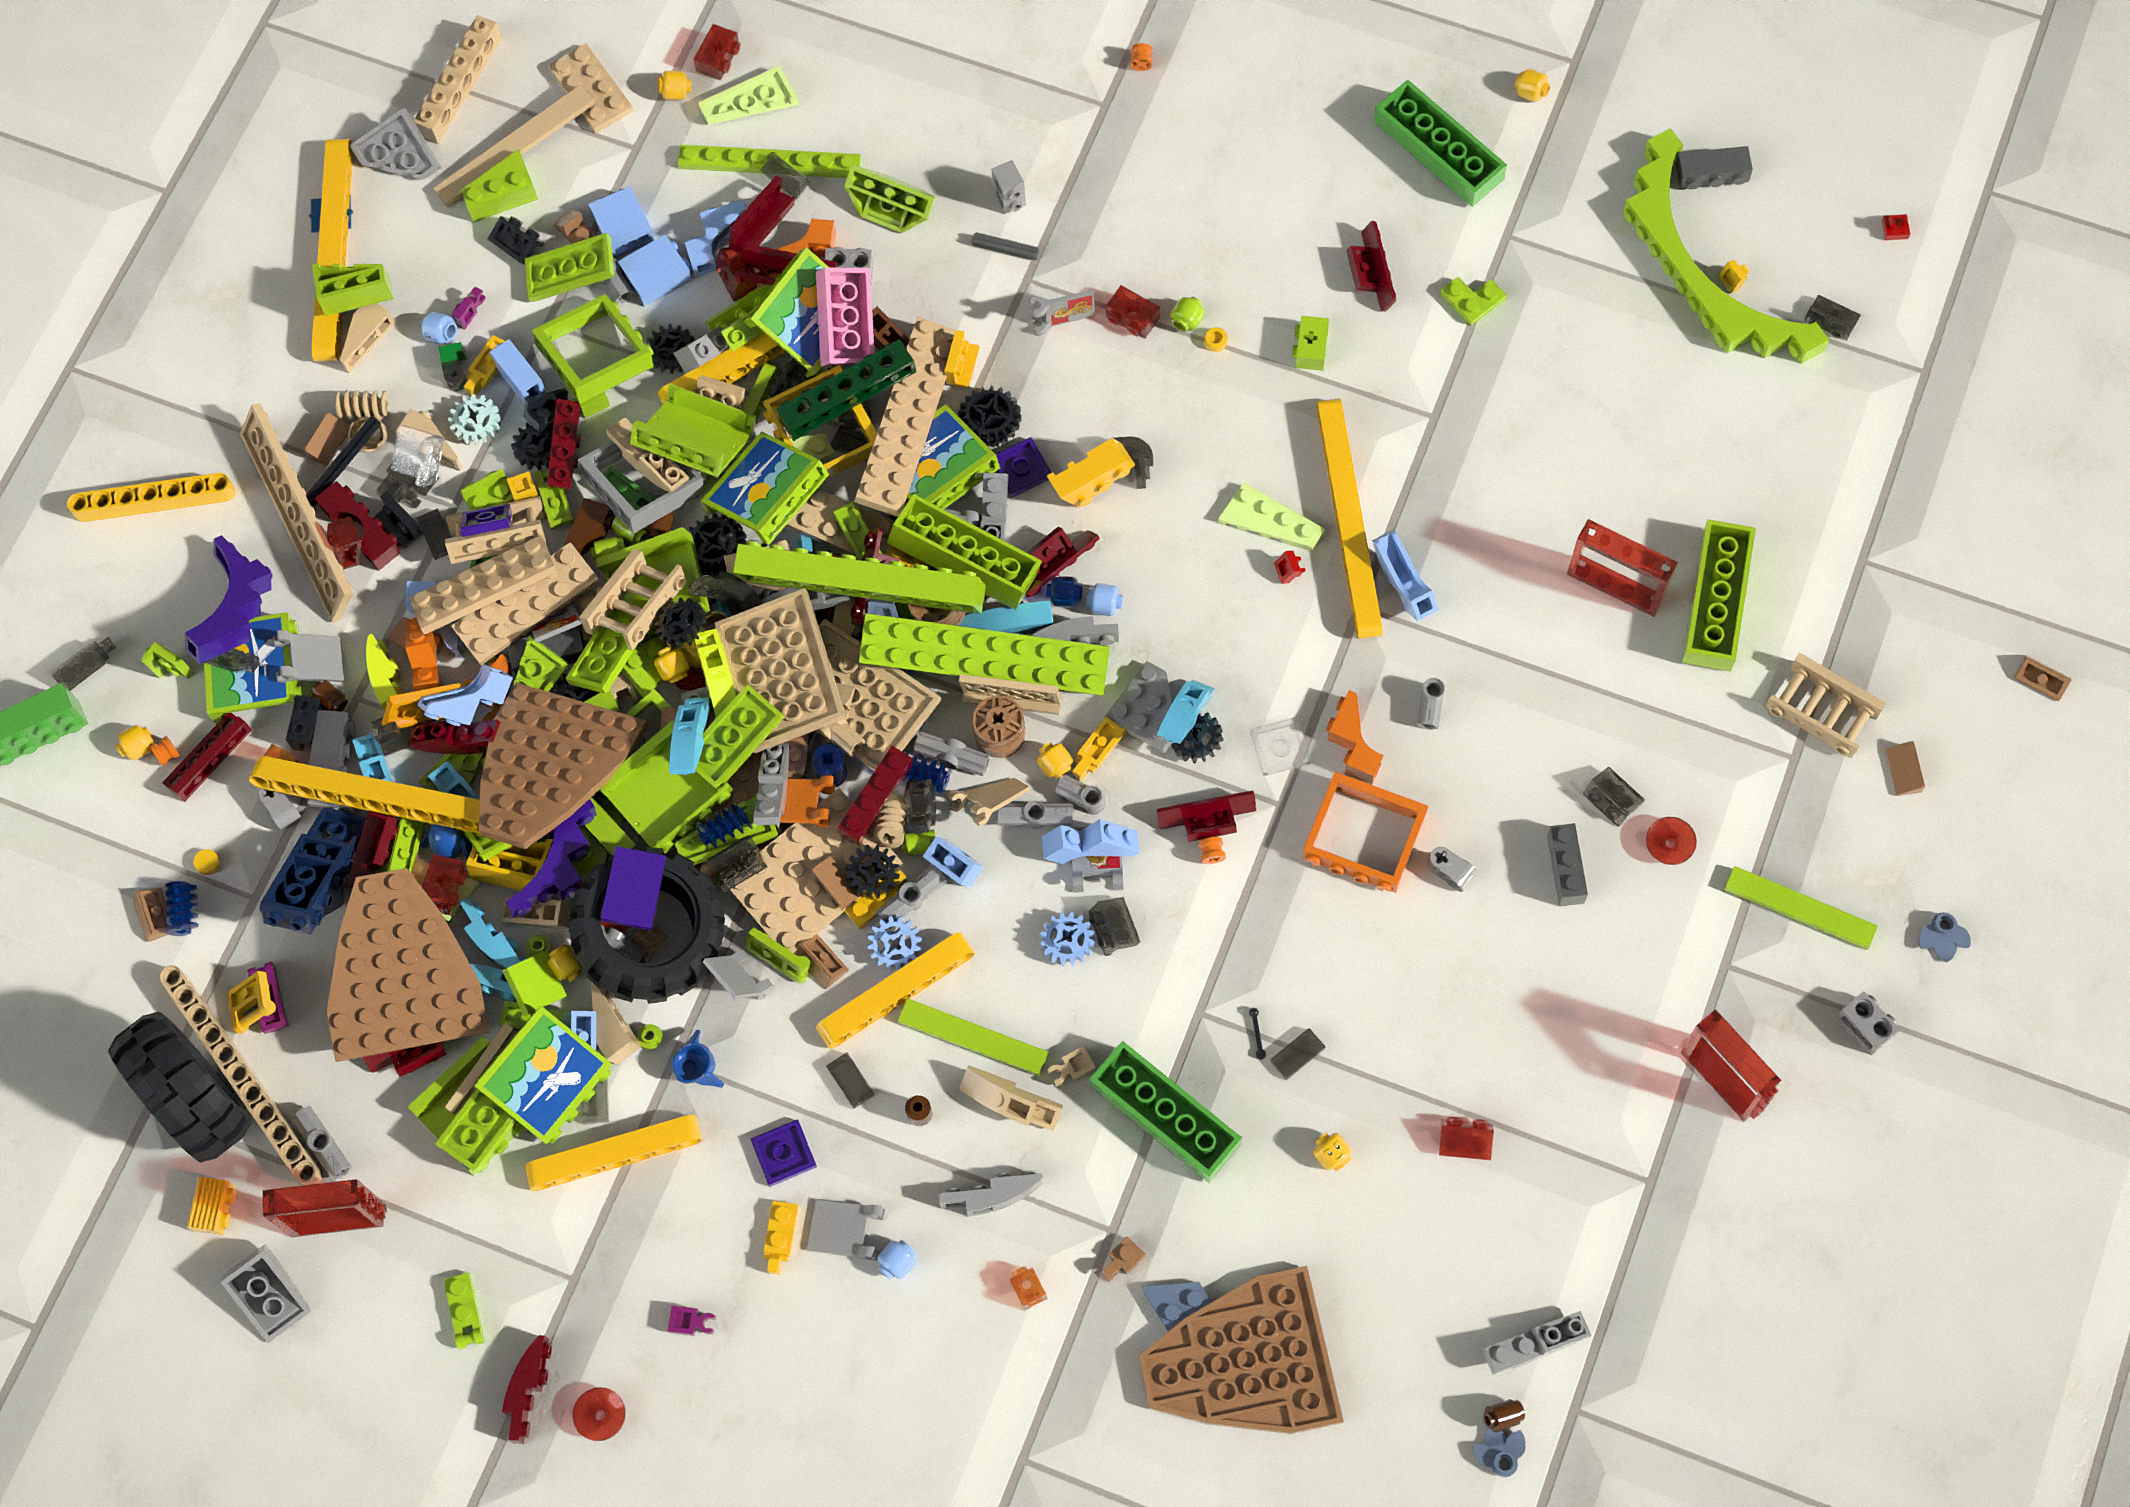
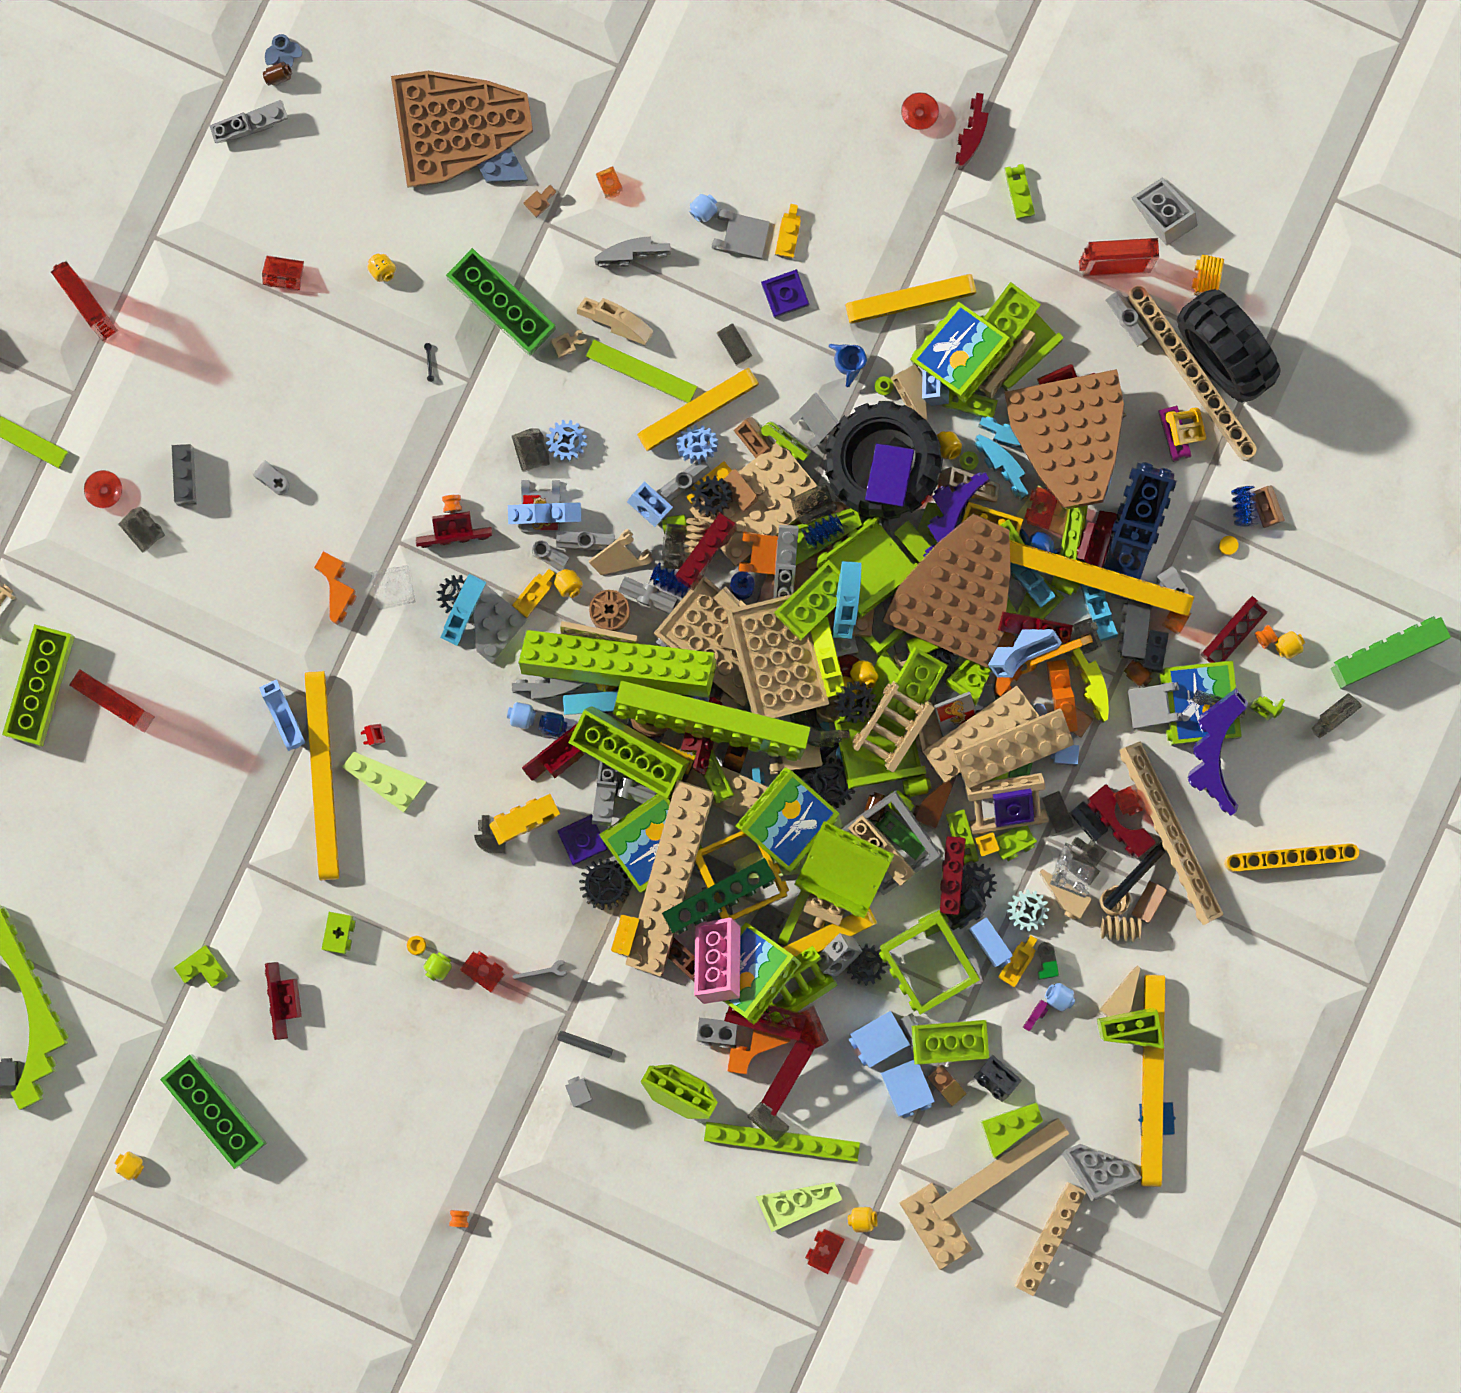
camera: 175 degrees right, 15 degrees up
lime tile [502,951,567,1016] -> none
magenta plate [667,1306,716,1336] -> none
light blue arch [685,200,746,277] -> none
reddish brown brick [905,1095,933,1126] -> none
clear smoke tile [1270,1028,1326,1081] -> none
orange window [1302,771,1429,893] -> none
light grey piece [1417,678,1445,730] -> none

